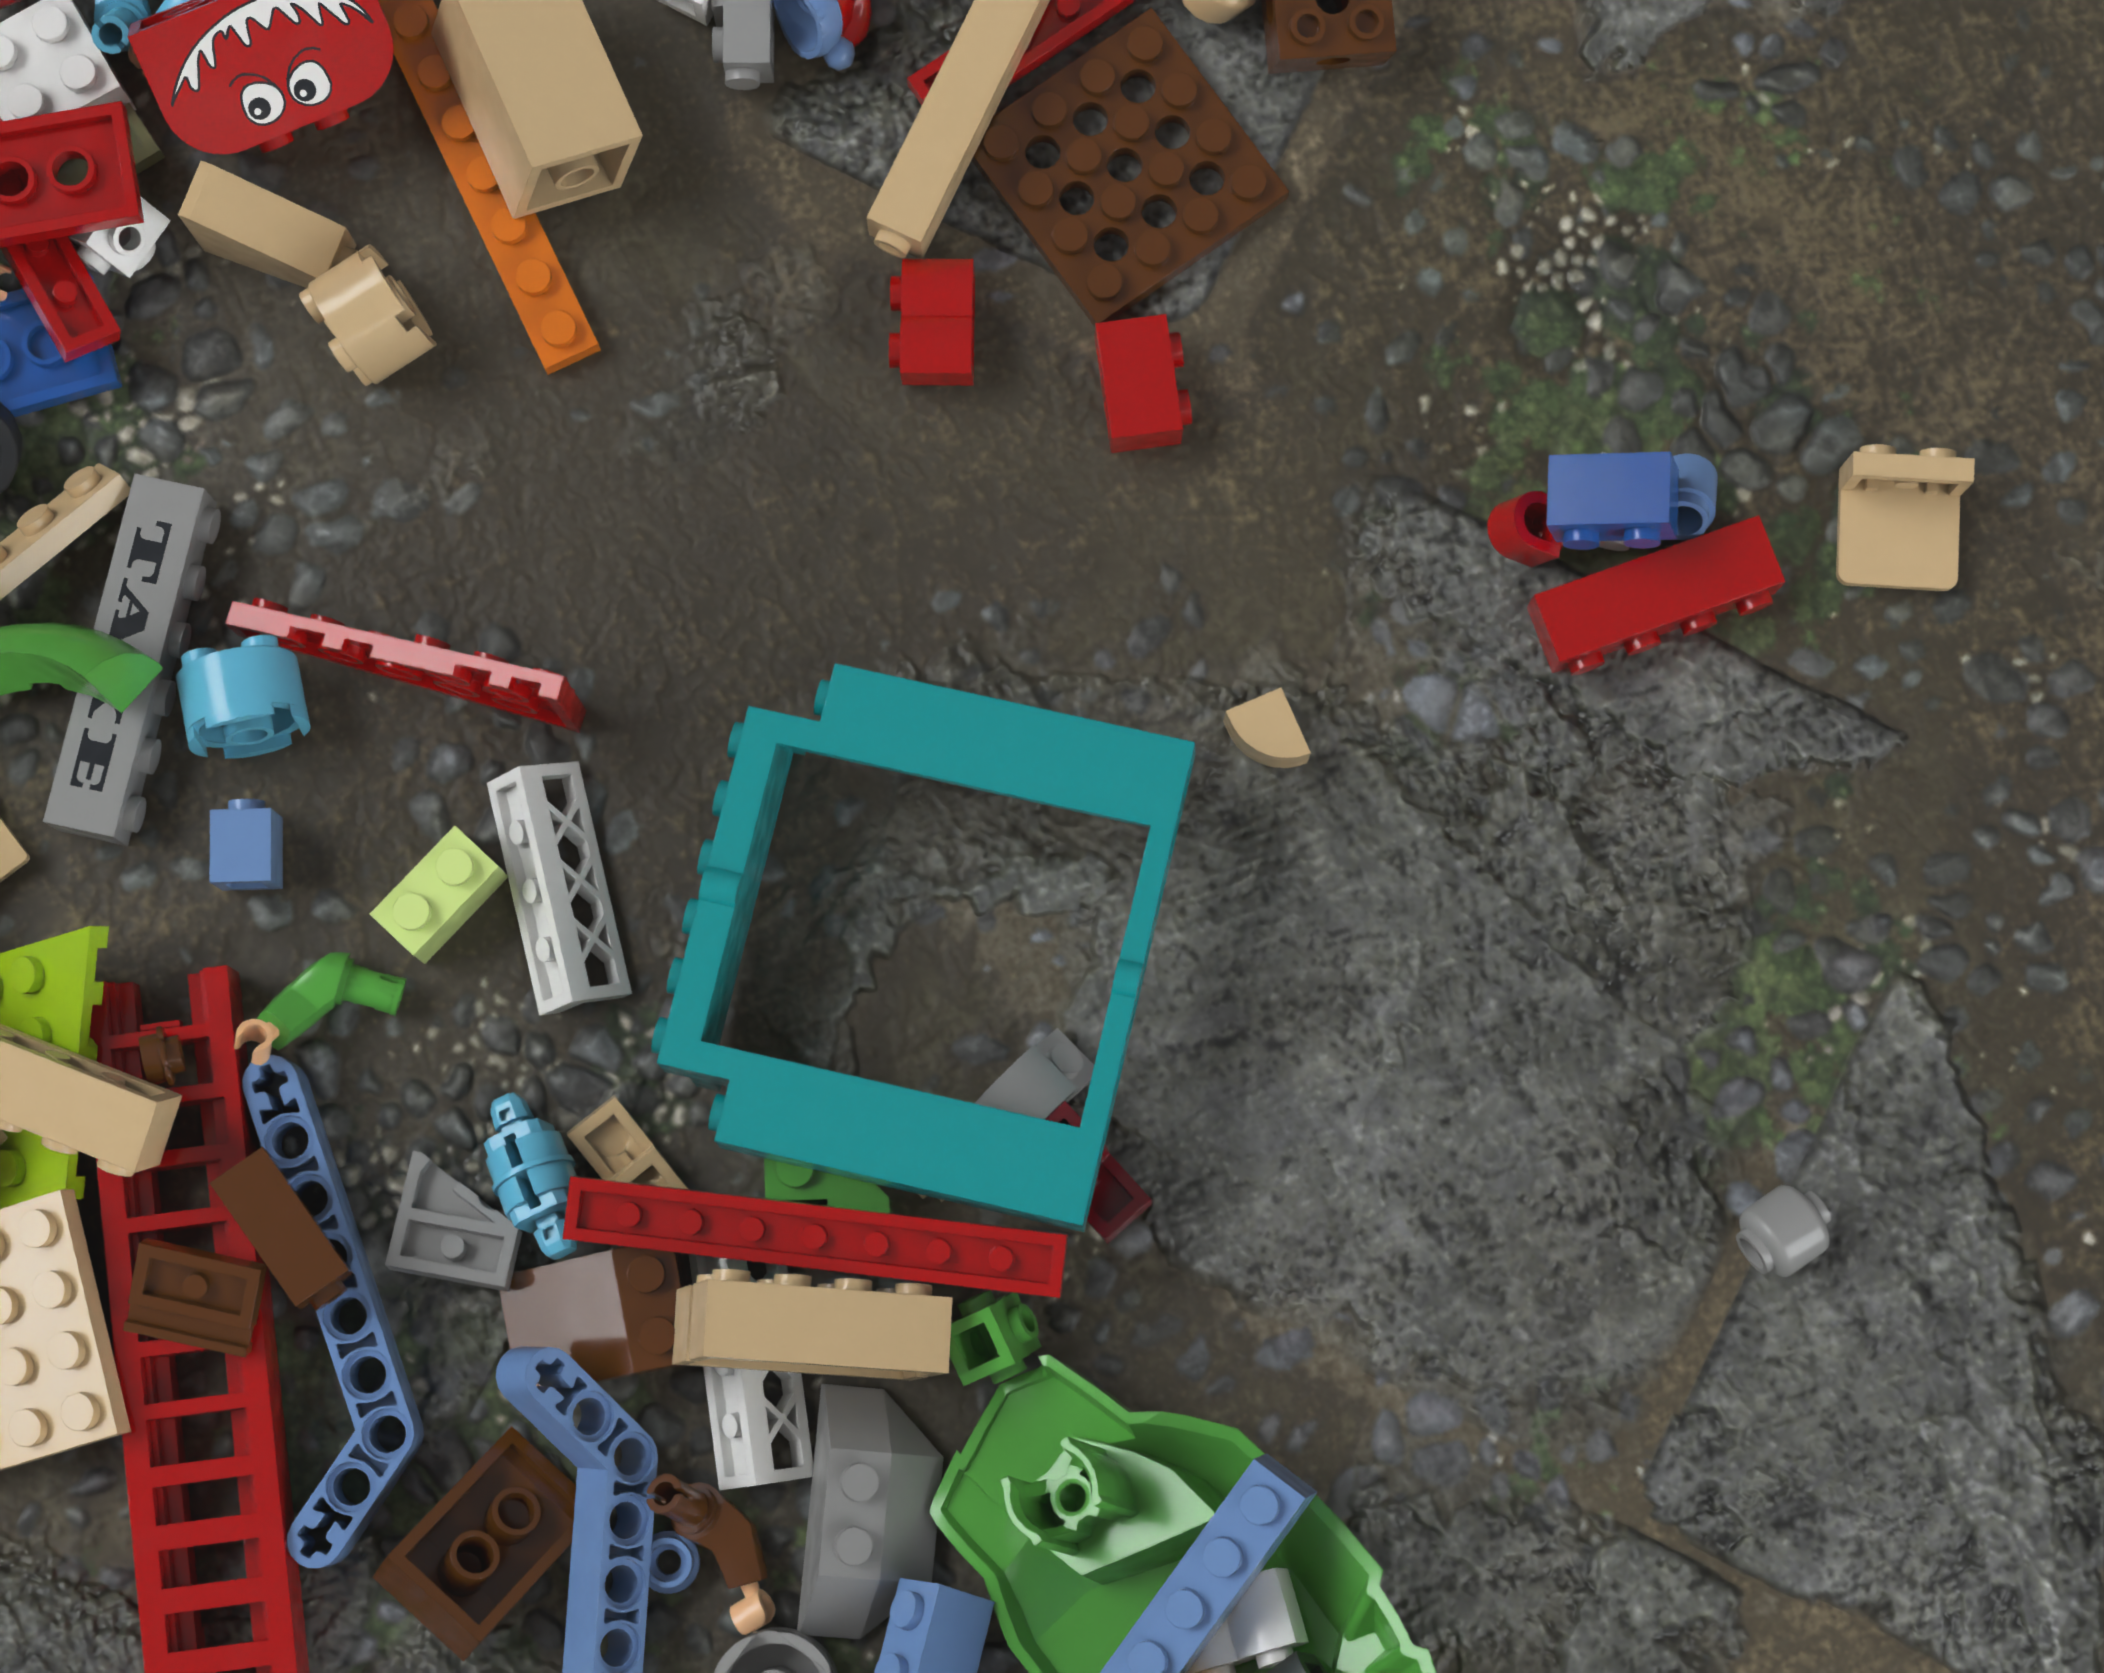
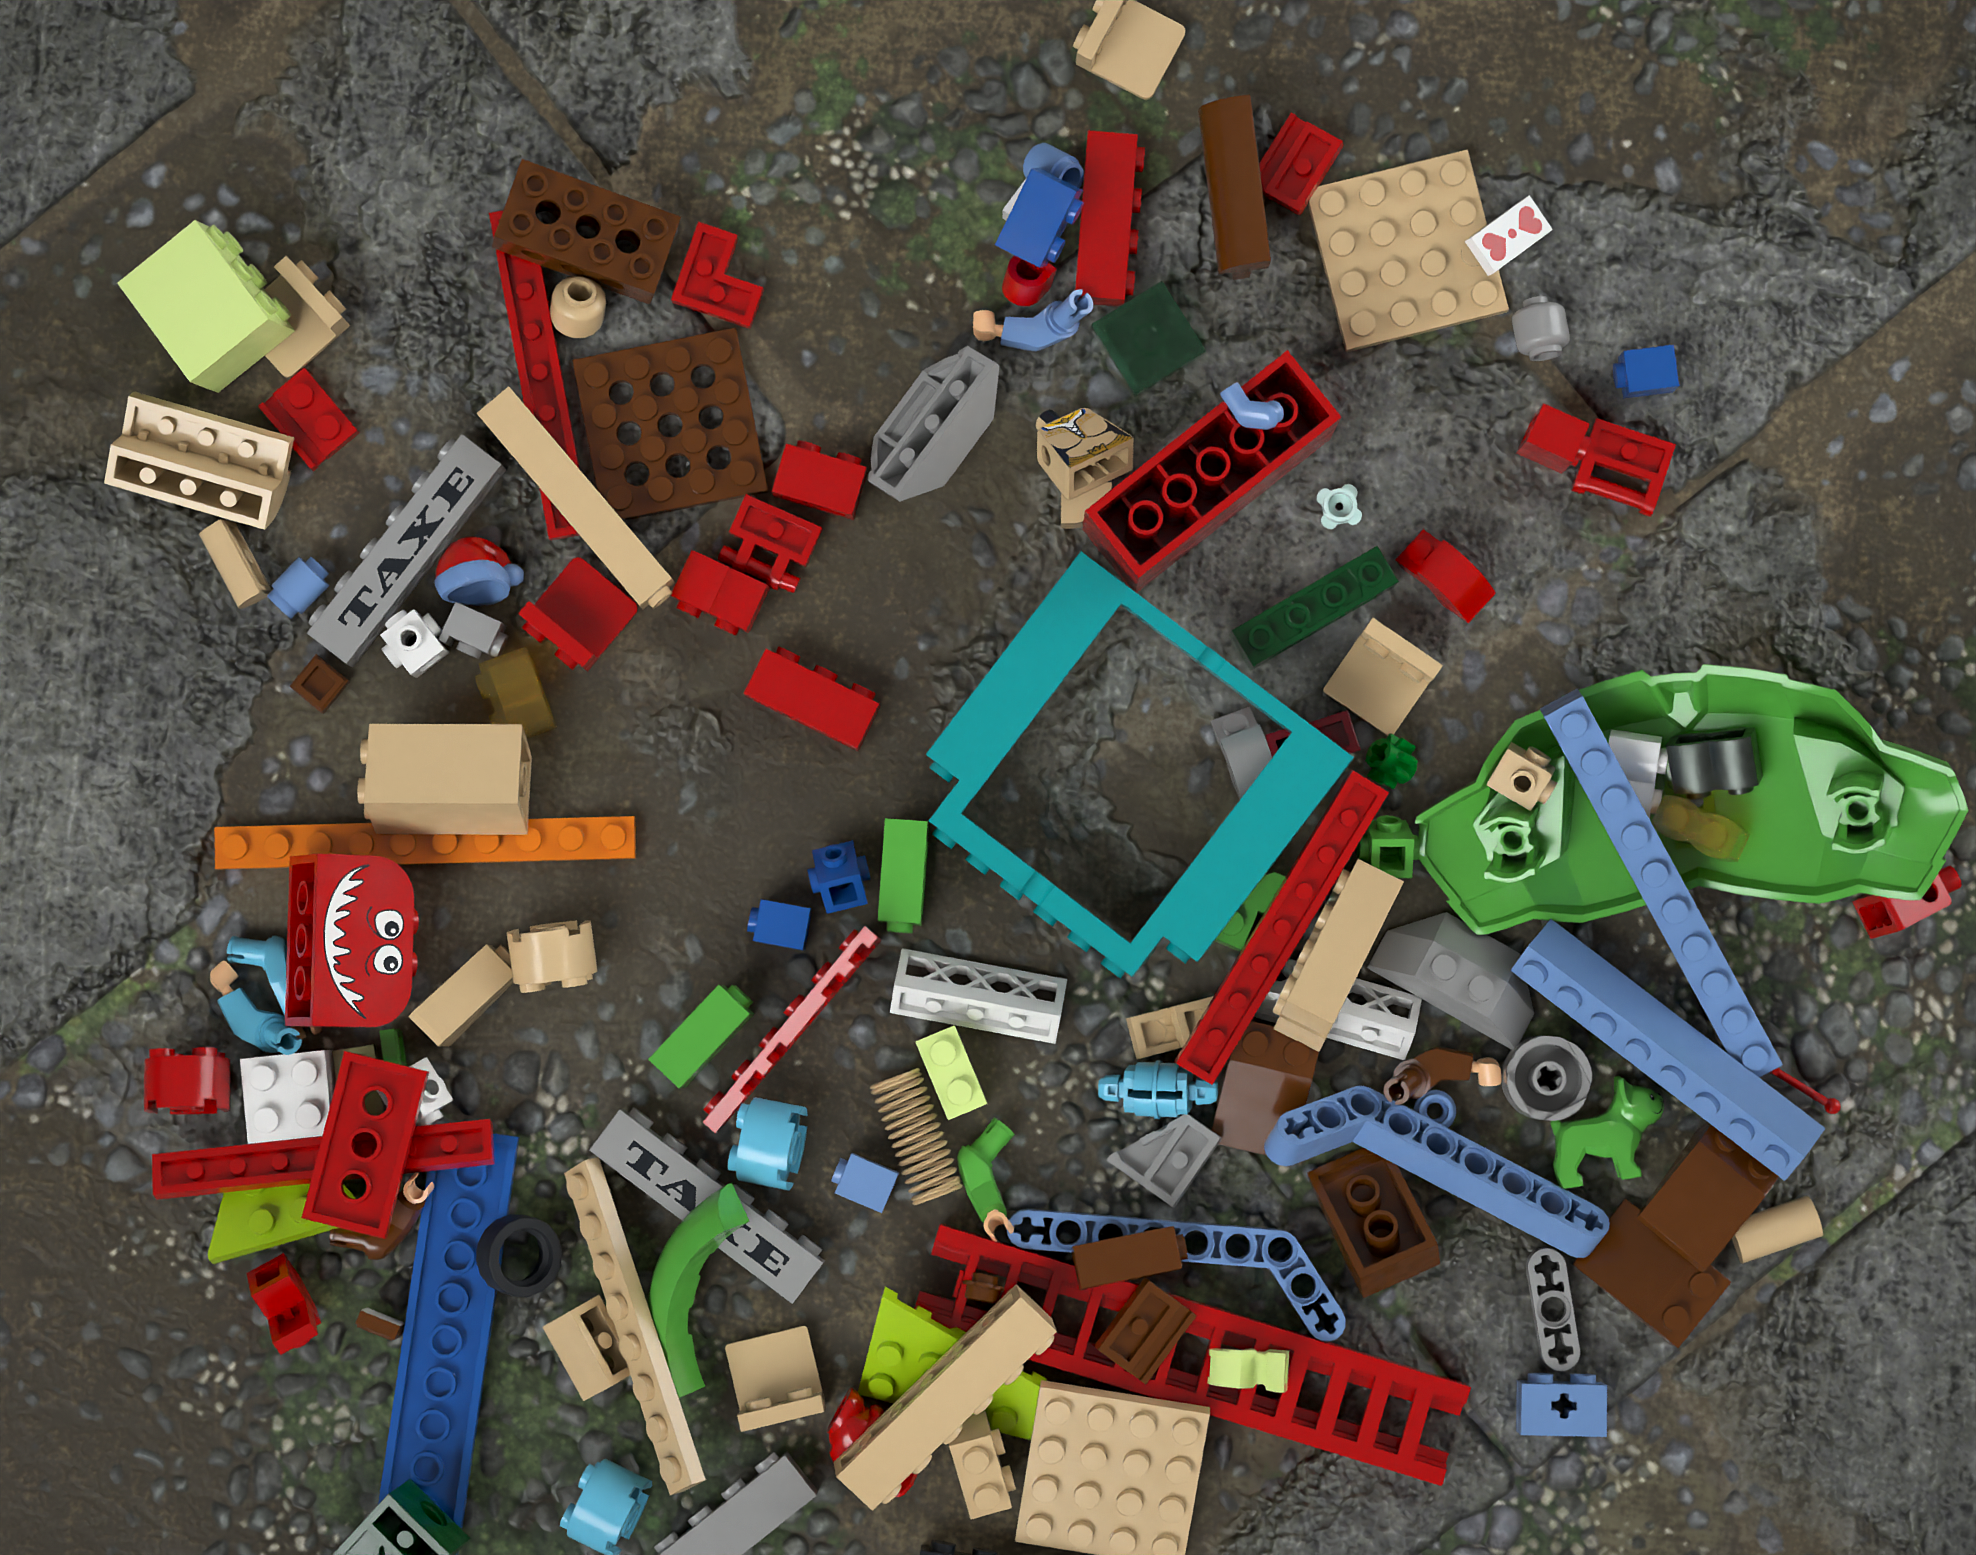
camera: 60 degrees left, 5 degrees up
none -> bright green tile [379,1029,407,1066]
none -> clear yellow brick [475,647,557,739]
none -> red bracket [518,557,638,672]
none -> bright green brick [648,984,755,1089]
none -> red plate [671,222,764,329]
none -> red plate [718,494,823,593]
none -> red brick [743,646,881,752]
none -> blue brick [747,899,812,951]
none -> blue brick [808,840,871,914]
none -> light grey wedge [868,346,999,502]
none -> tan piece [870,1068,964,1205]
none -> bright green window [878,818,929,933]
none -> medium blue arm [973,290,1093,352]
none -> tan torso [1036,408,1134,500]
none -> red brick [1082,350,1342,593]
none -> clear green plate [1091,281,1206,397]
none -> reddish brown brick [1198,94,1271,280]
none -> yellowish green leg [1207,1348,1289,1393]
none -> medium blue arm [1220,382,1284,430]
none -> dark green brick [1229,546,1399,671]
none -> red plate [1259,113,1344,216]
none -> tan plate [1308,149,1509,352]
none -> light aqua plate [1317,484,1362,529]
none -> tan bracket [1323,618,1443,736]
none -> green gear [1365,733,1418,789]
none -> red brick [1395,529,1496,623]
none -> white tile [1465,195,1553,276]
none -> tan brick [1486,742,1557,811]
none -> red brick [1516,403,1592,474]
none -> red plate [1571,418,1676,517]
none -> blue brick [1613,345,1679,399]

